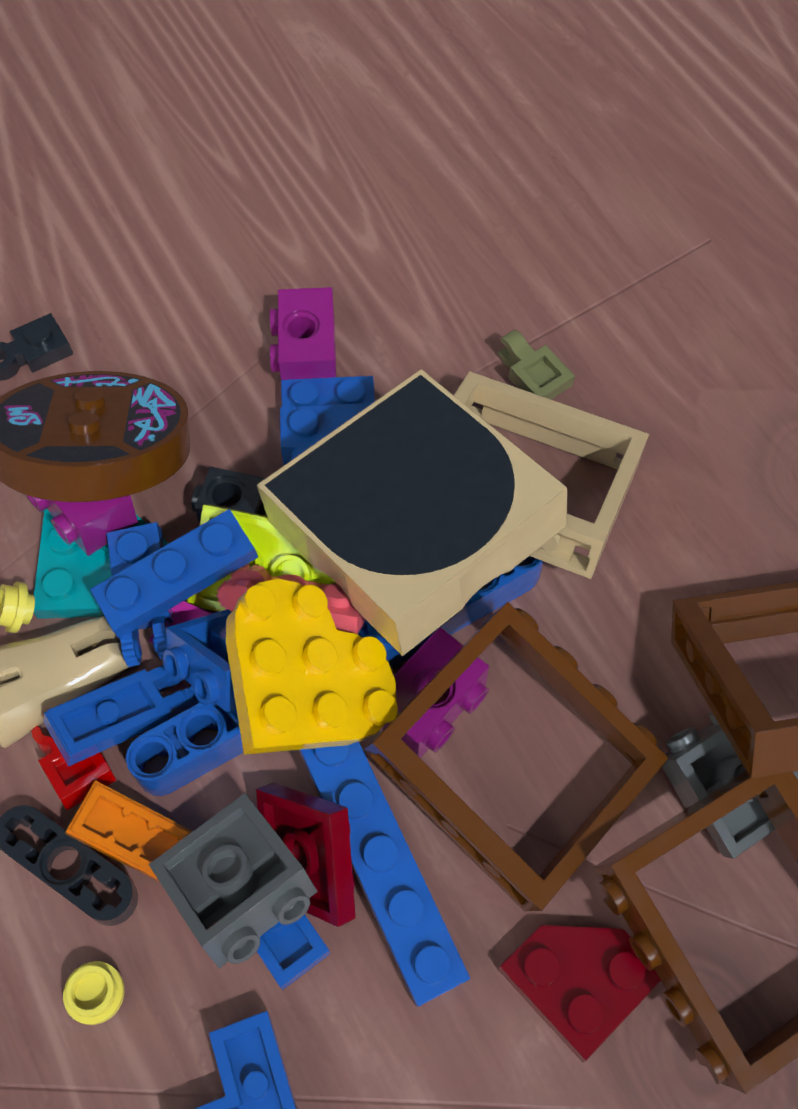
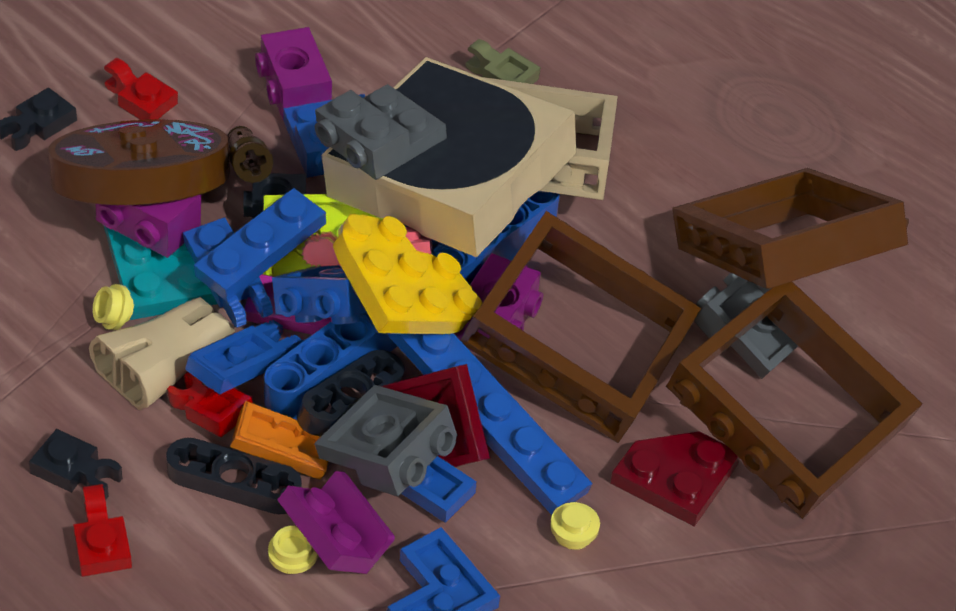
camera: 20 degrees left, 15 degrees down
none -> red plate [104,58,178,120]
none -> dark brown pin [227,126,273,183]
none -> magenta bracket [277,471,395,574]
none -> black beam [297,350,405,437]
none -> dark grey plate [315,84,447,180]
none -> light yellow plate [550,502,600,550]

